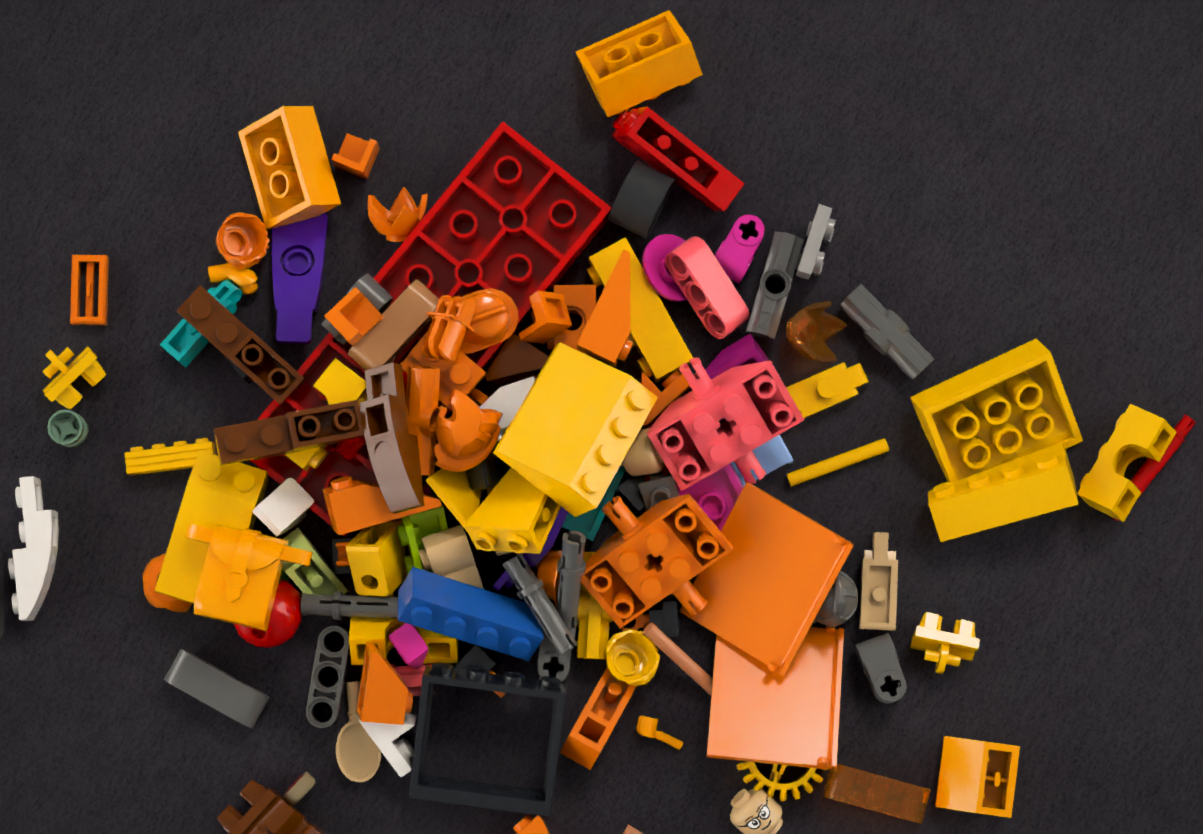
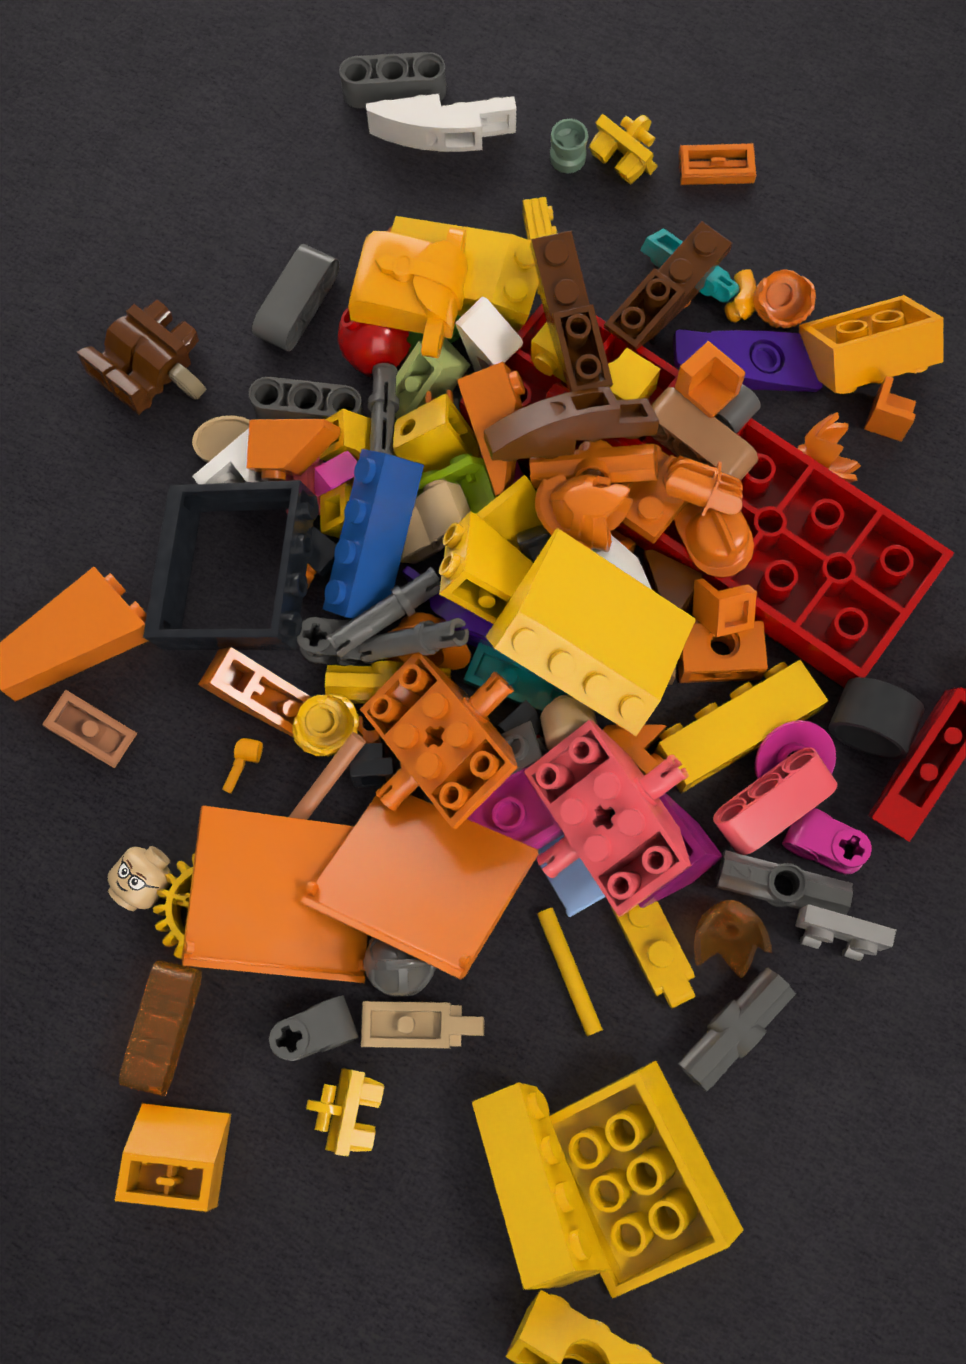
camera: 90 degrees right, 10 degrees down
orange slope [577,250,633,367] -> none

